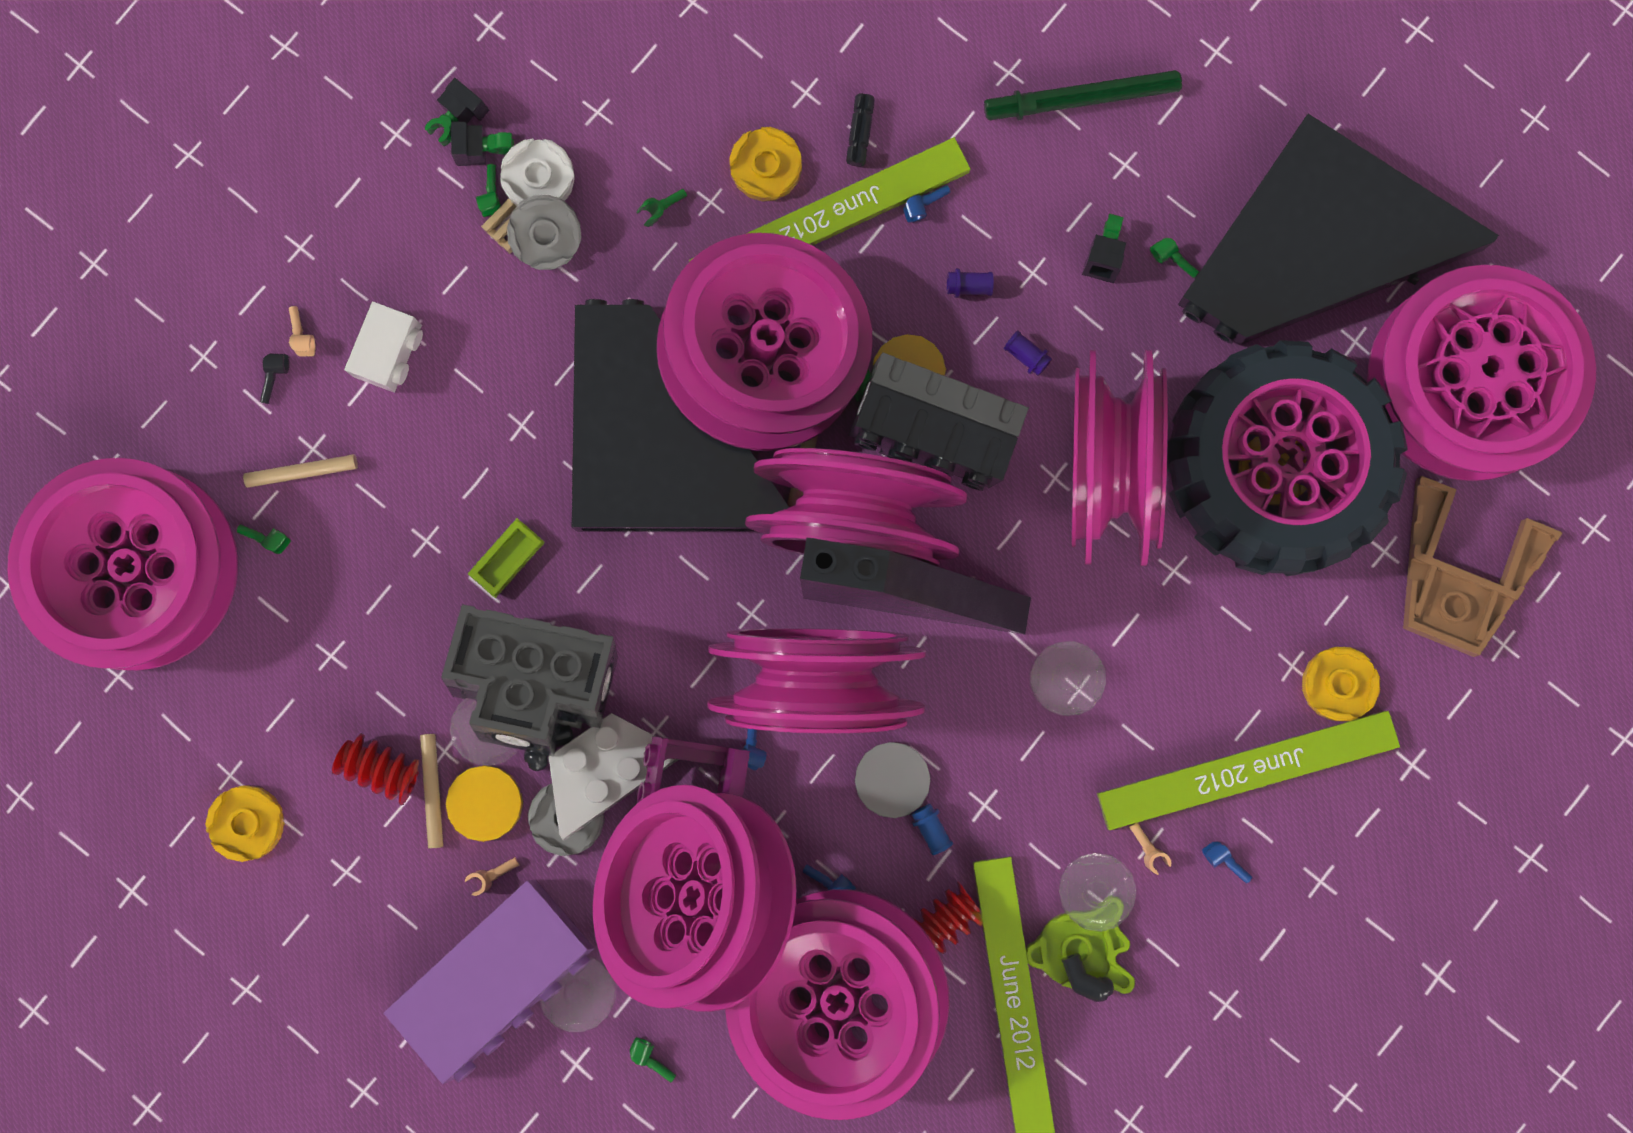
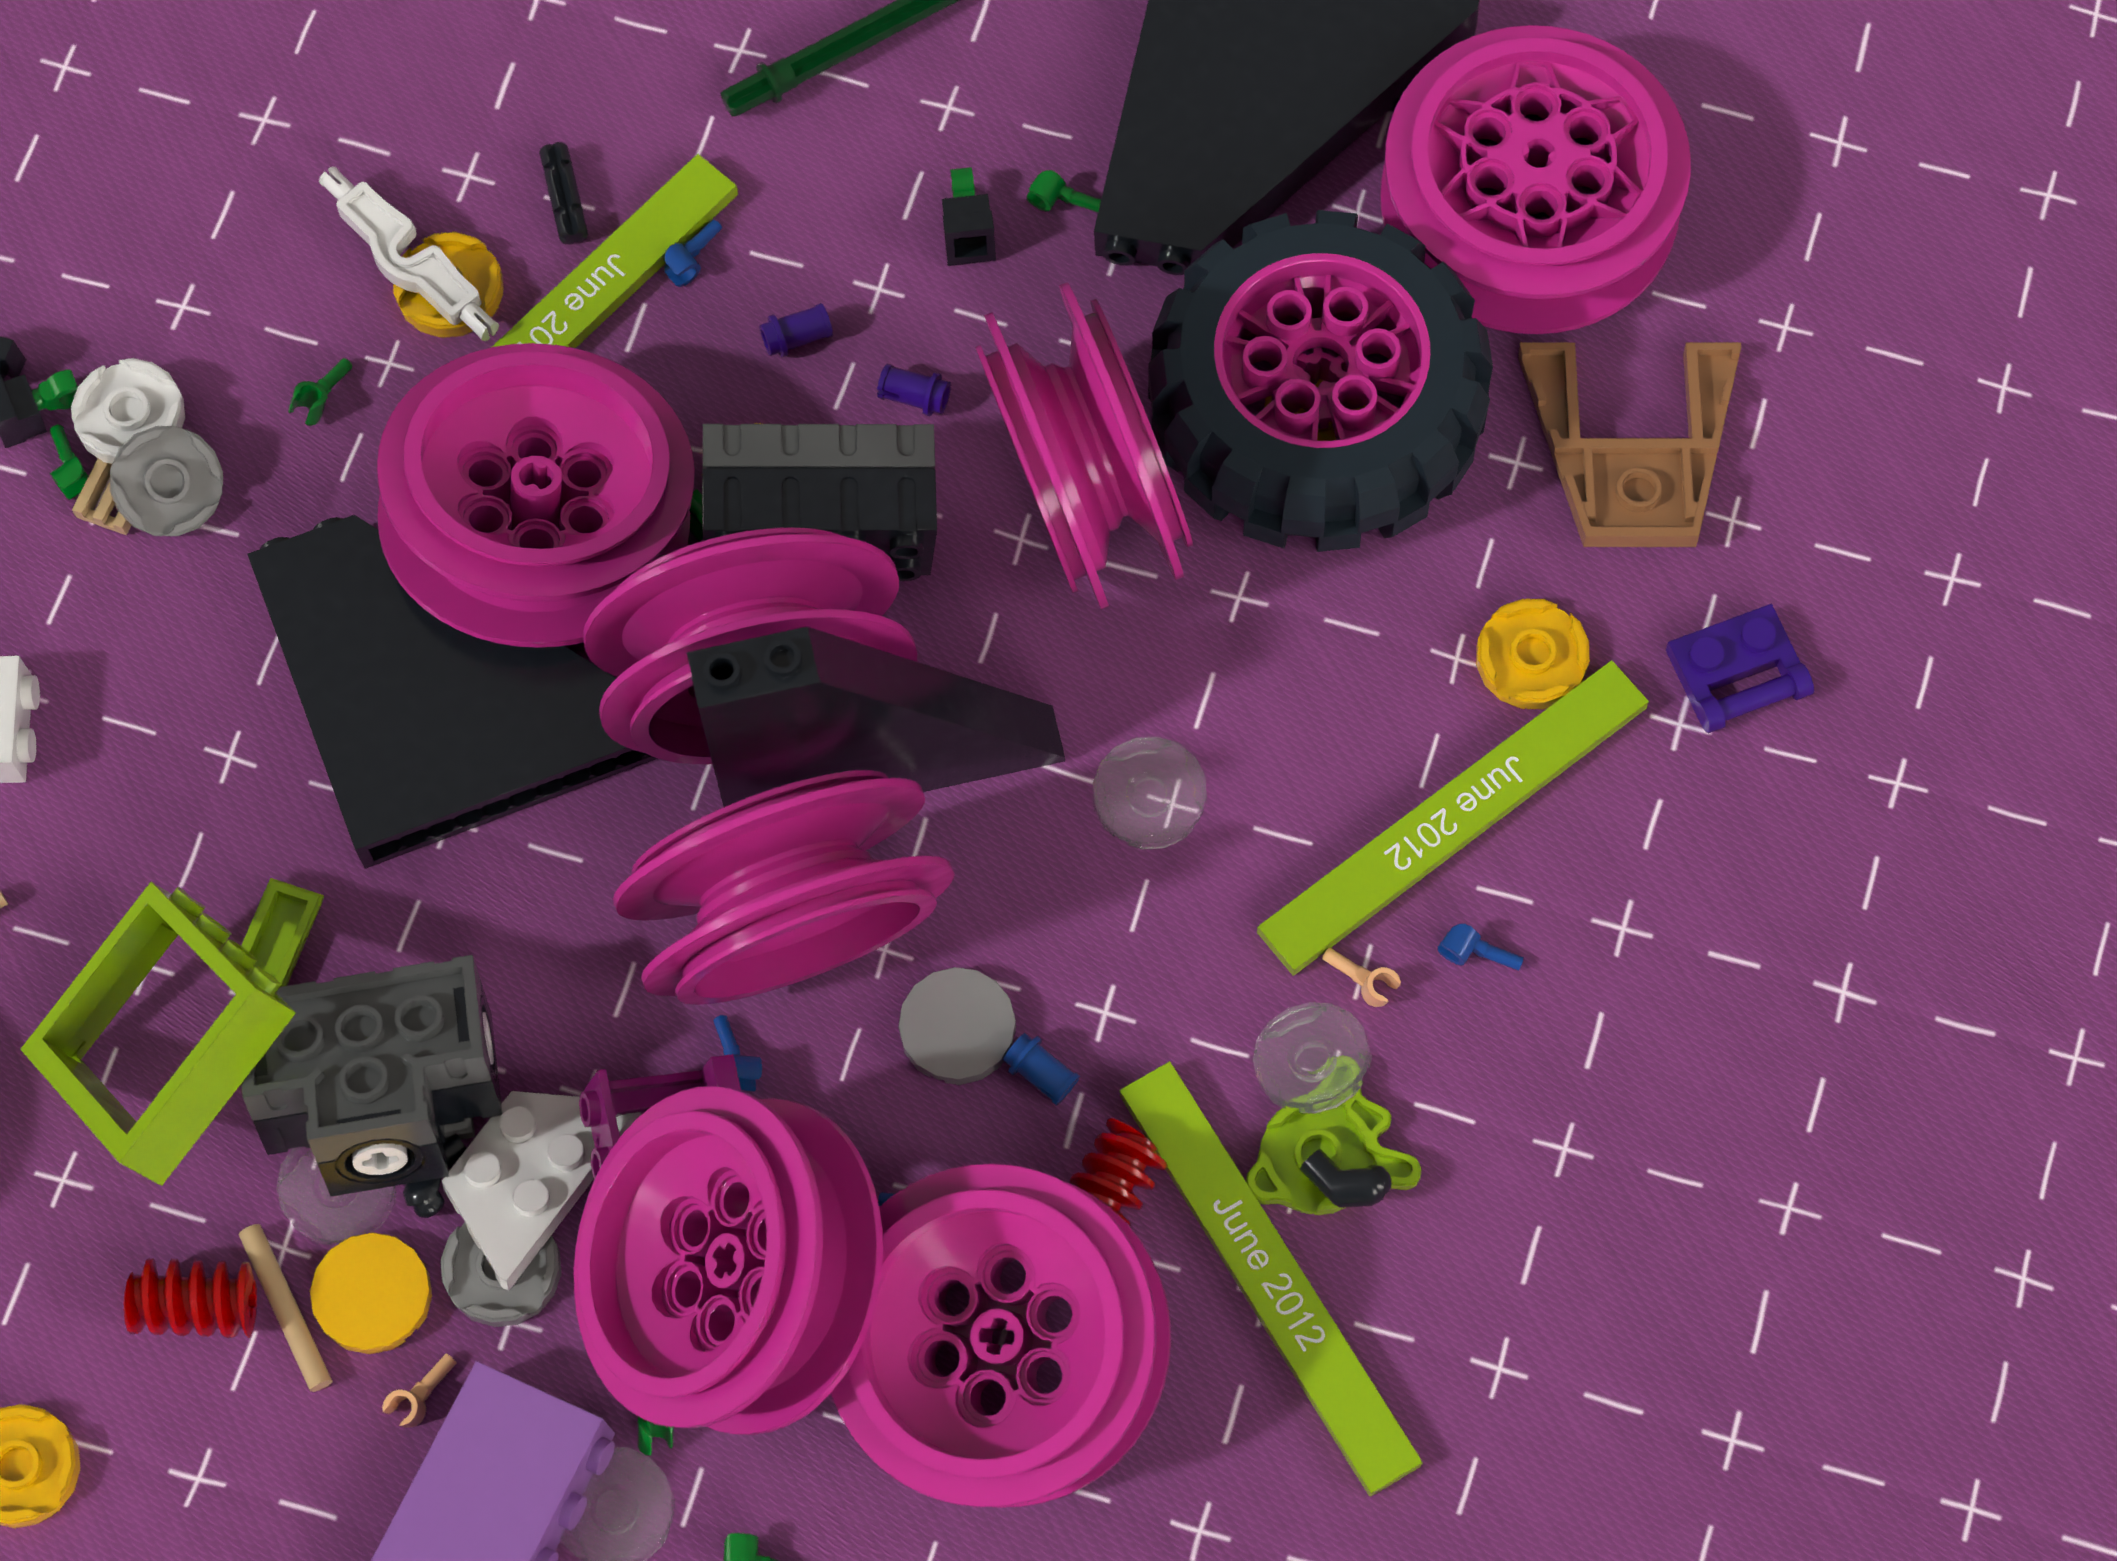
camera: 25 degrees left, 15 degrees down
none -> lime window [20,882,296,1186]
none -> white piece [319,167,499,341]
none -> dark purple plate [1665,603,1814,734]

